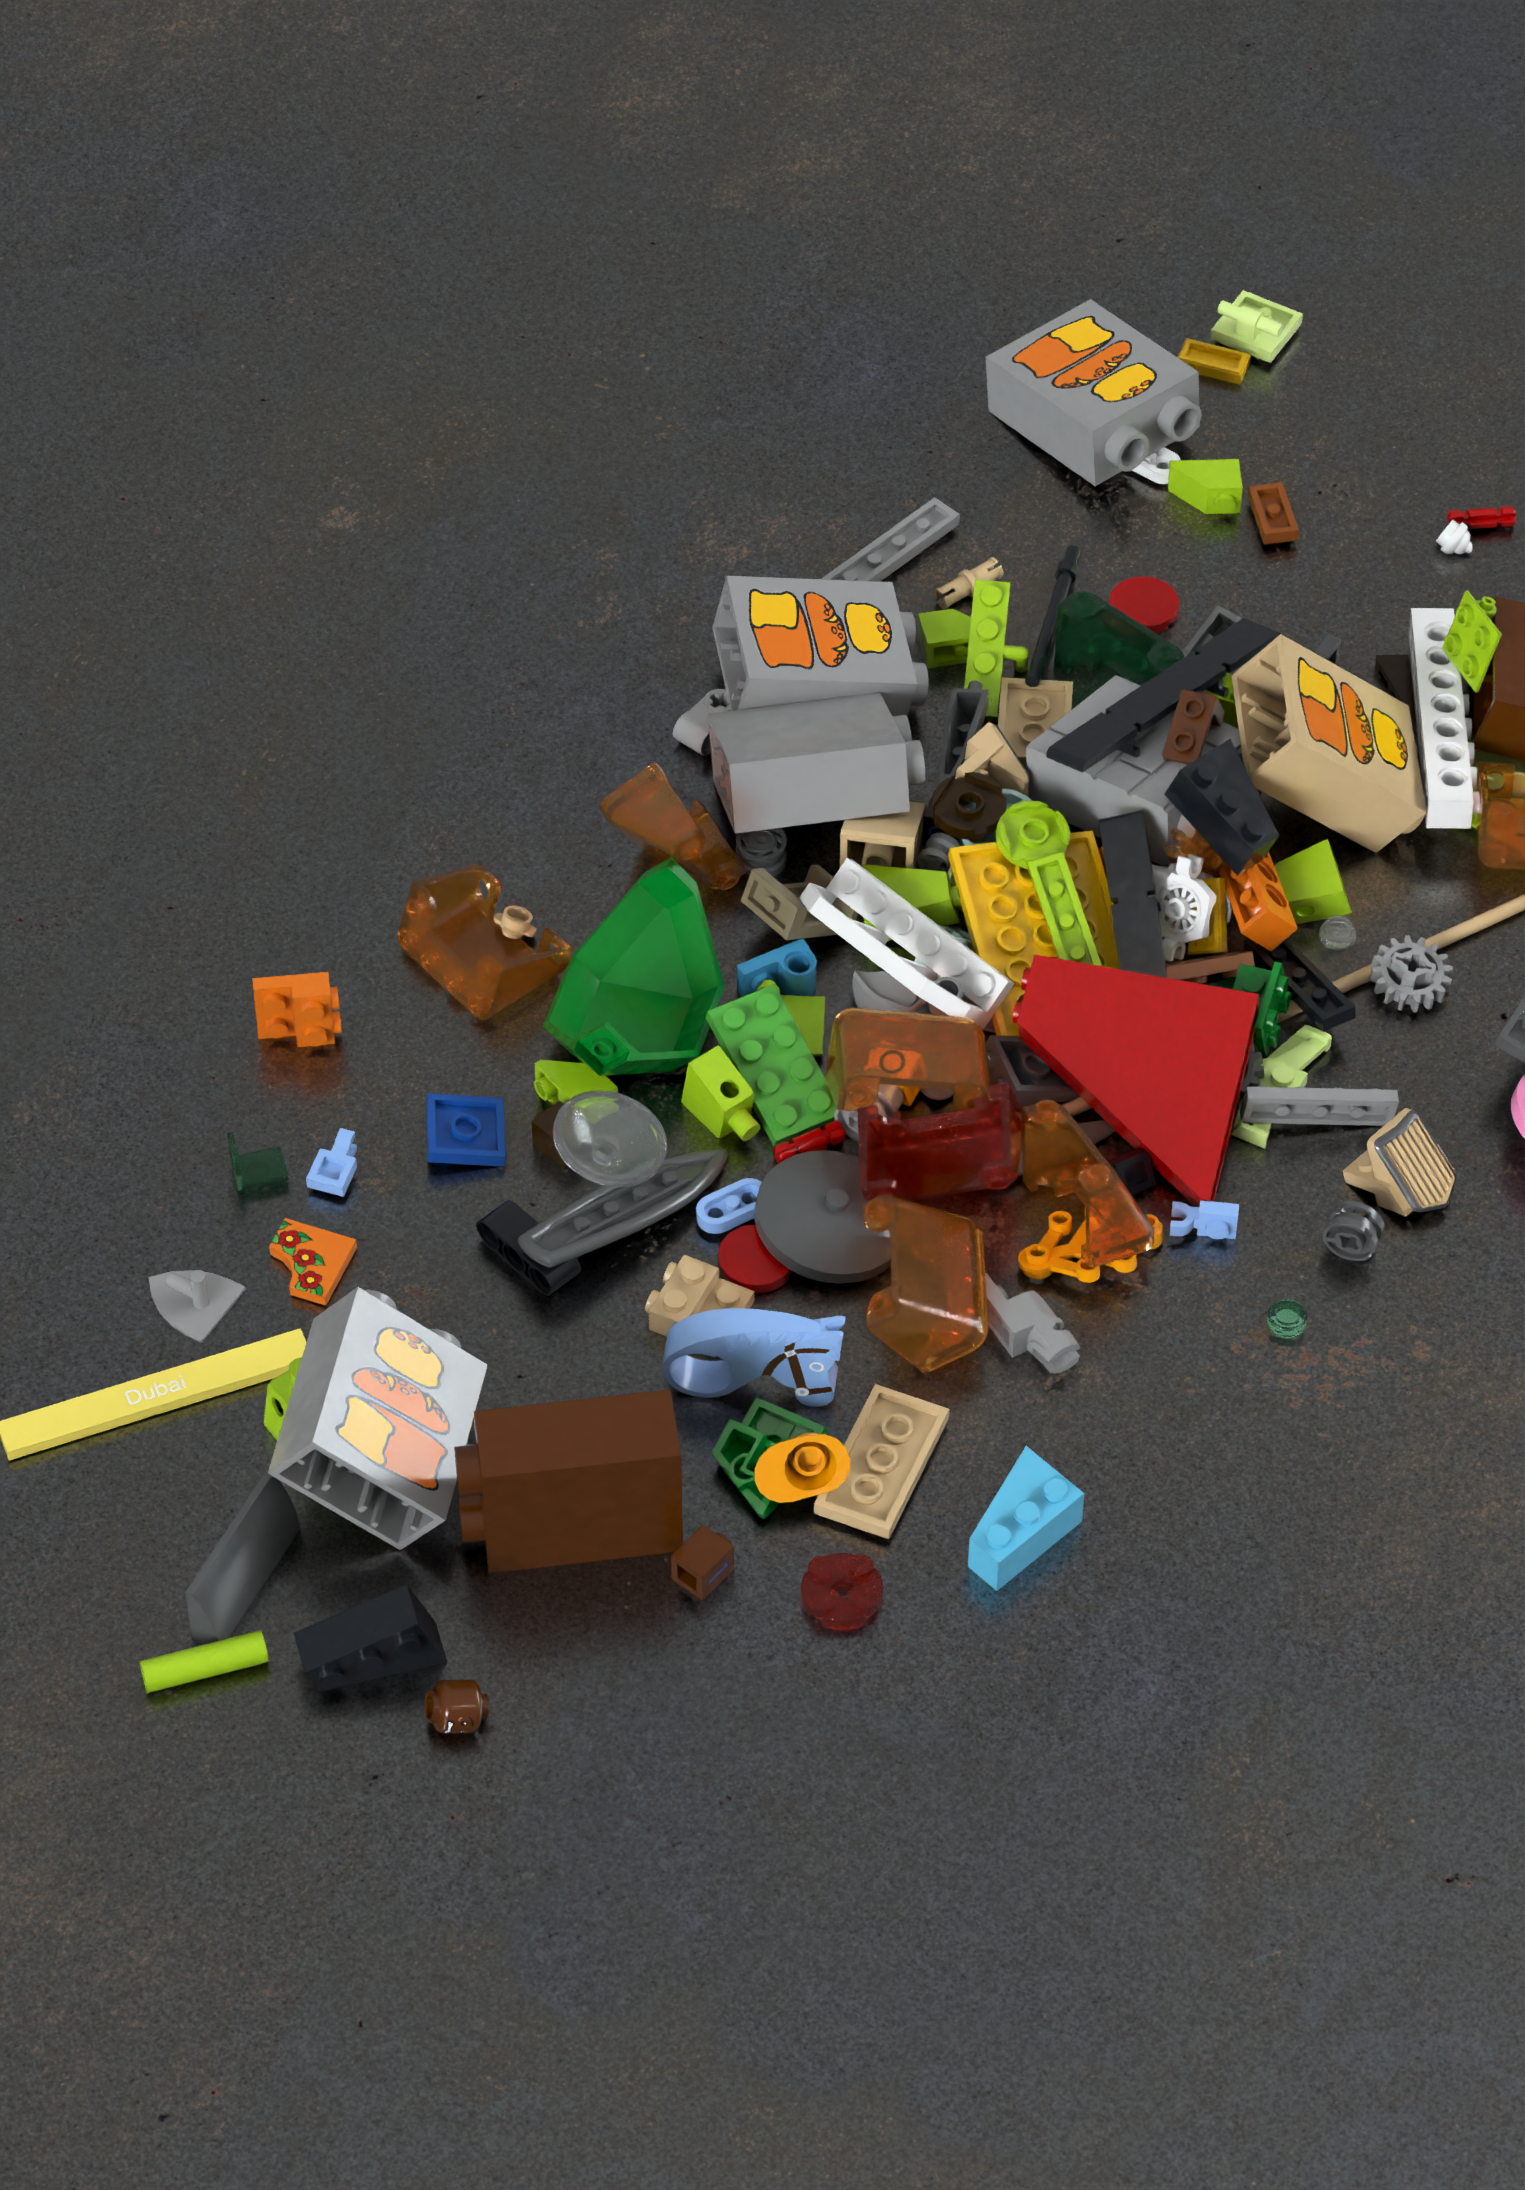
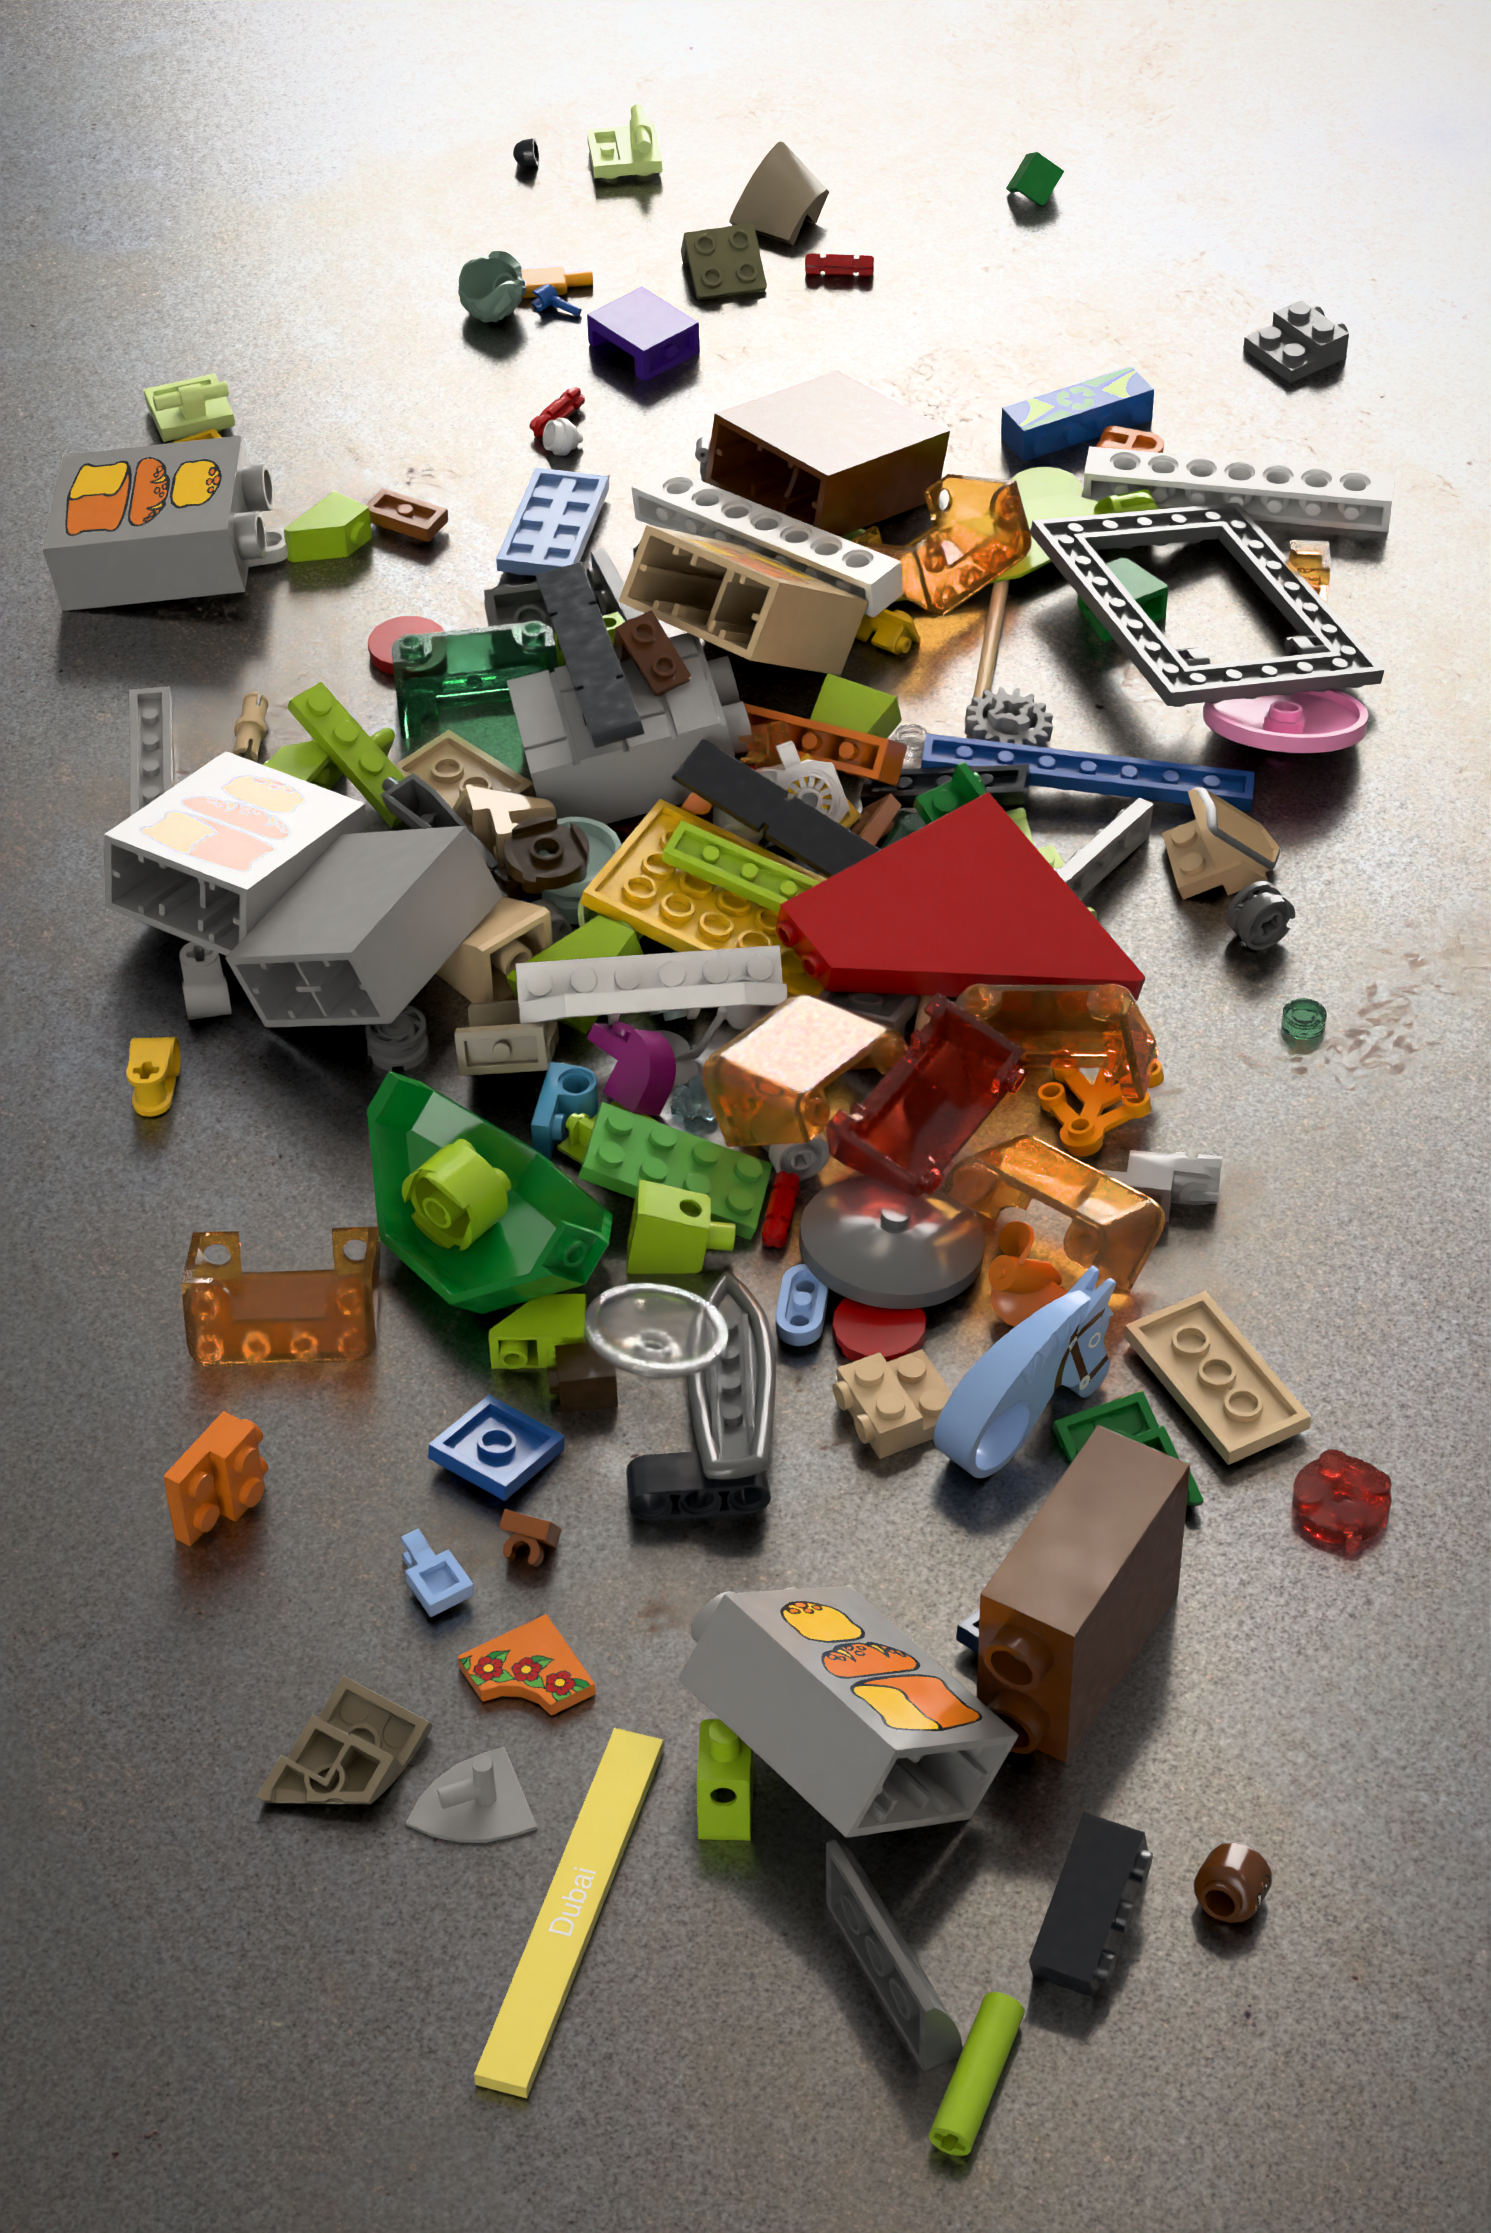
camera: 50 degrees left, 5 degrees down
clear green bracket [227,1132,289,1191] -> none
tan plate [494,905,536,939] -> none
clear orange windscreen [599,762,747,890] -> none
reddish brown brick [671,1525,734,1601] -> none
light orange piece [754,1432,850,1503] -> none
medium azure wedge [968,1446,1084,1591] -> none
lime tile [995,800,1070,869] -> none
black bar [1025,545,1081,687] -> none
black wedge [1164,739,1279,876] -> none
light blue plate [1169,1200,1239,1239] -> none
lime hinge [1442,590,1502,693] -> none
none -> yellow piece [126,1037,181,1117]
none -> dark tan slope [256,1675,433,1805]
none -> lime brick [402,1139,511,1251]
none -> plate [496,467,609,576]
none -> dark orange tile [499,1509,562,1567]
none -> magenta brick [587,1021,676,1116]
none -> yellow hinge [855,609,921,655]
none -> blue plate [921,733,1255,812]
none -> orange piece [988,1221,1068,1327]

